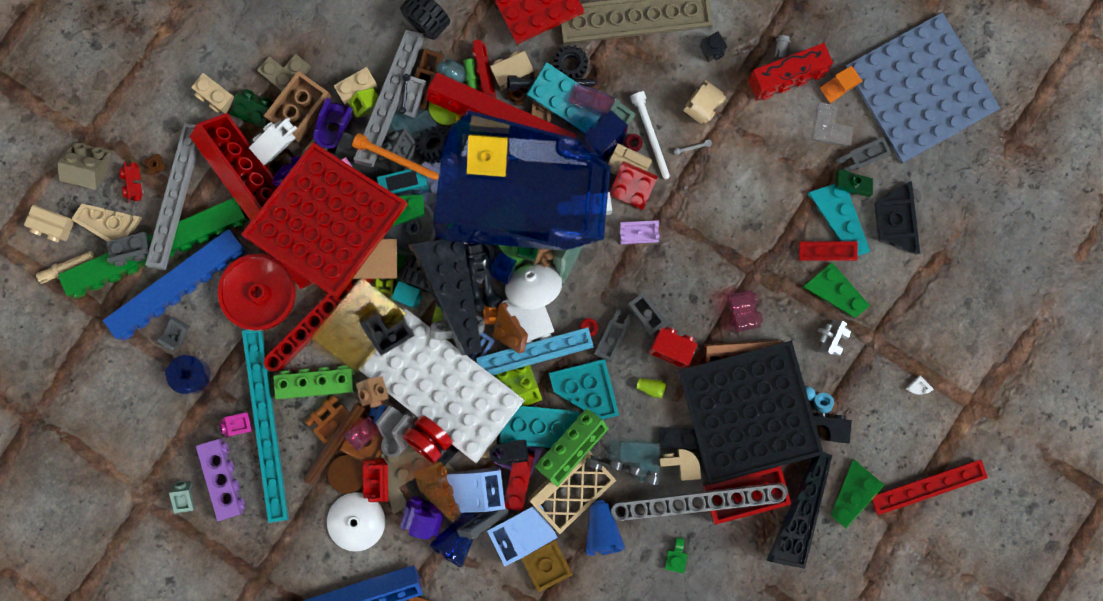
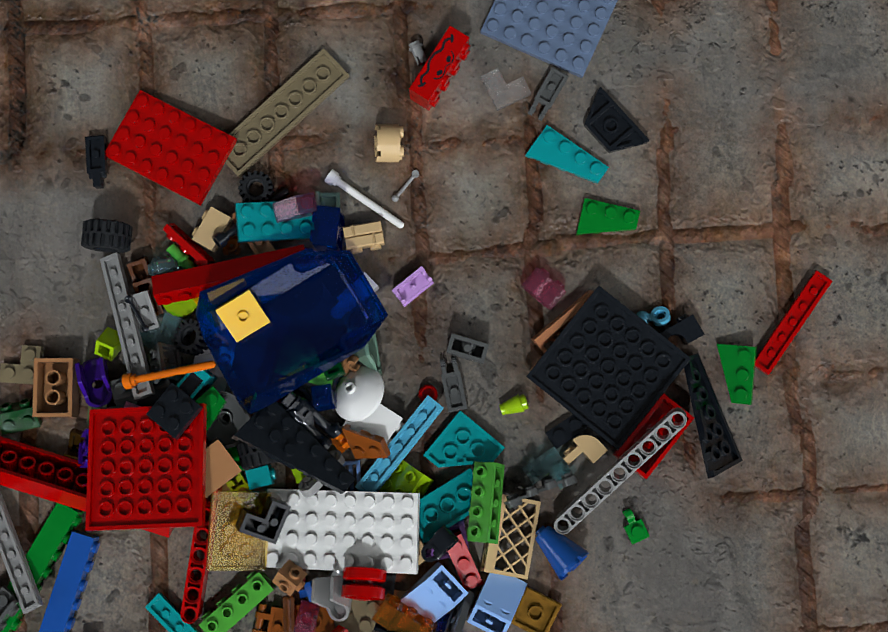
camera: 35 degrees left, 0 degrees up
red dish [218,254,296,331] -> none
white brick [249,118,297,165] -> none
tan brick [334,67,379,107] -> none
red plate [610,161,658,210] -> none
dark red plate [624,134,643,152] -> none
red brick [648,326,698,369] -> none
black brick [699,31,727,62] -> none
red tile [799,241,858,261] -> none
light grey hips [817,320,851,356] -> none
orange slope [820,66,863,103] -> none
dark green plate [835,169,873,198] -> none
white tile [905,375,934,395] -> none
none -> black plate [146,383,203,440]

